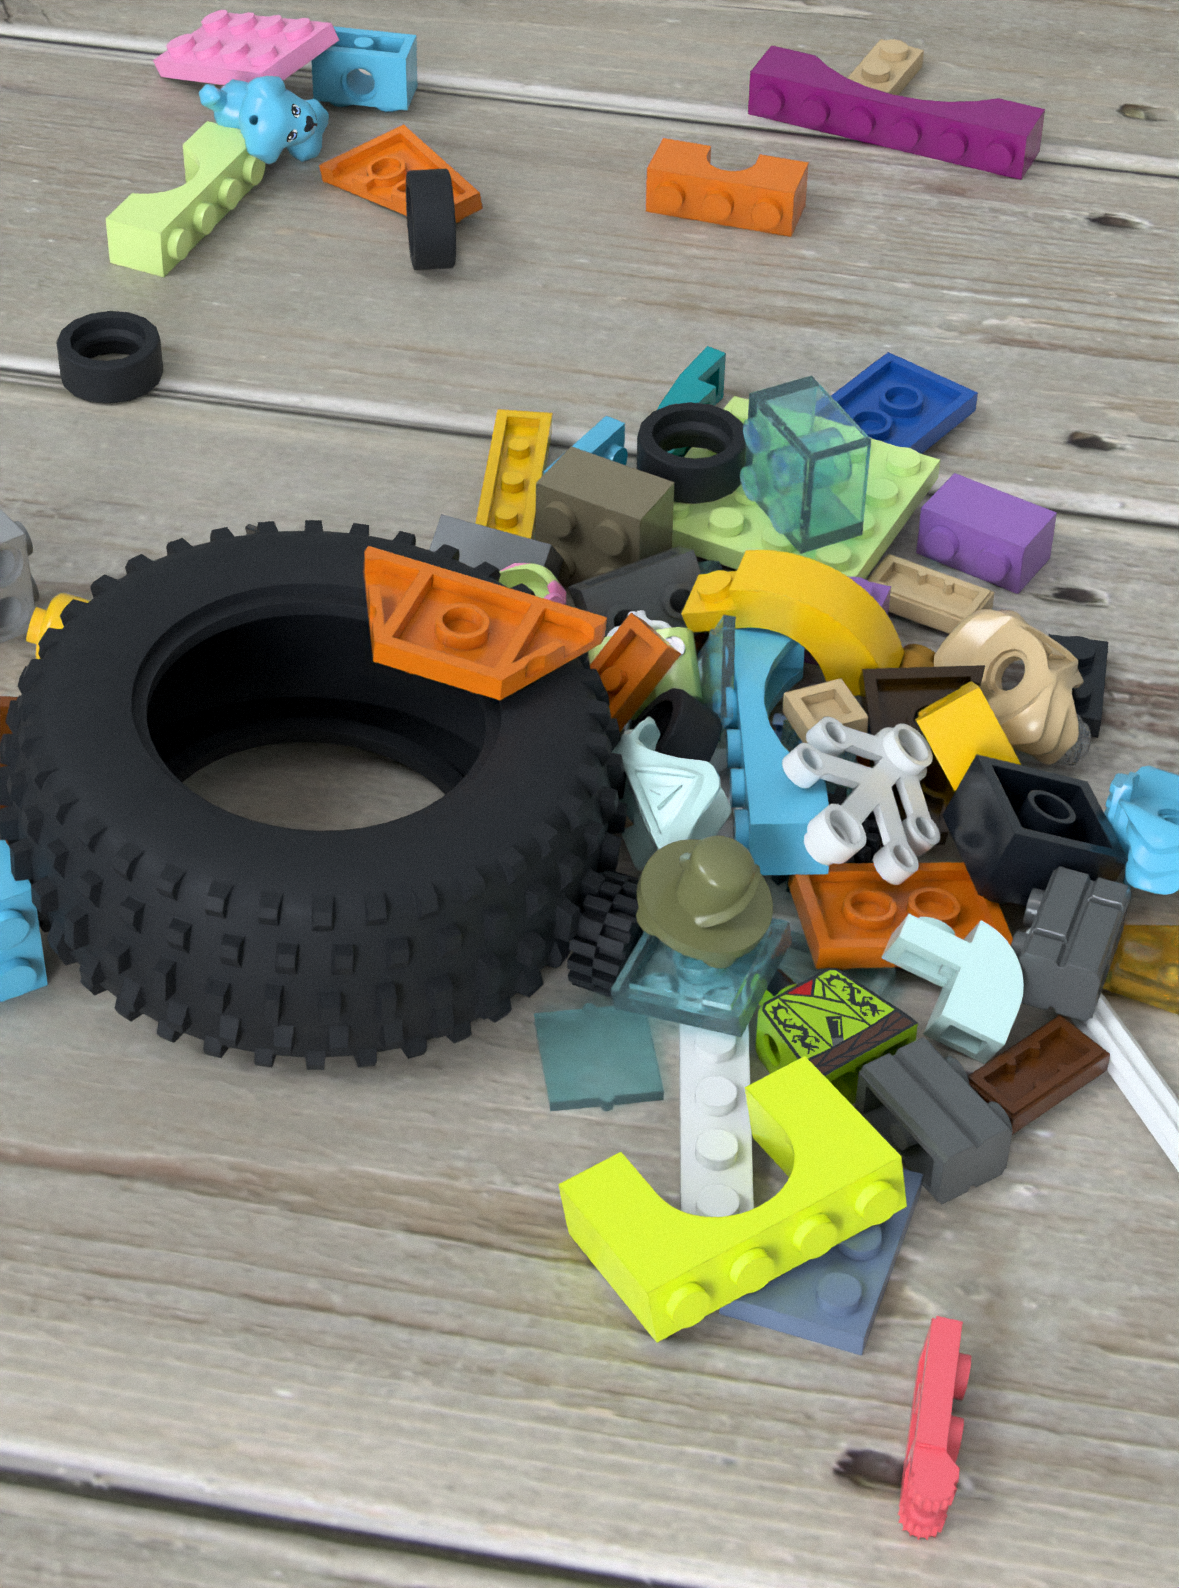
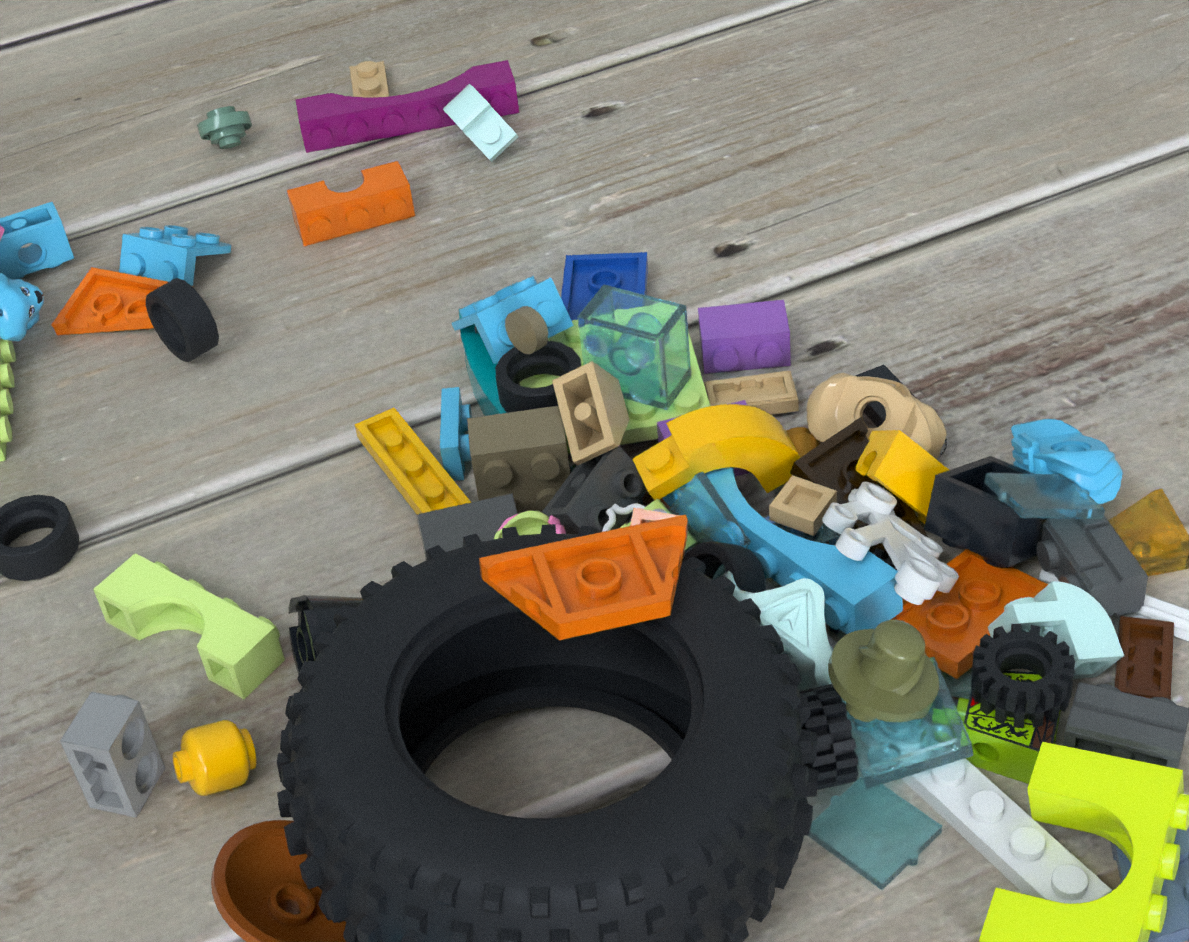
camera: 30 degrees left, 0 degrees up
none -> yellowish green arch [93,553,285,699]
none -> medium azure bracket [119,225,232,286]
none -> sand green plate [197,106,252,149]
none -> light aqua brick [443,83,519,162]
none -> medium azure bracket [451,276,574,364]
none -> dark tan tile [505,306,548,354]
none -> tan slope [552,361,630,465]
none -> black tyre [971,624,1075,728]
none -> clear light blue piece [984,473,1105,519]

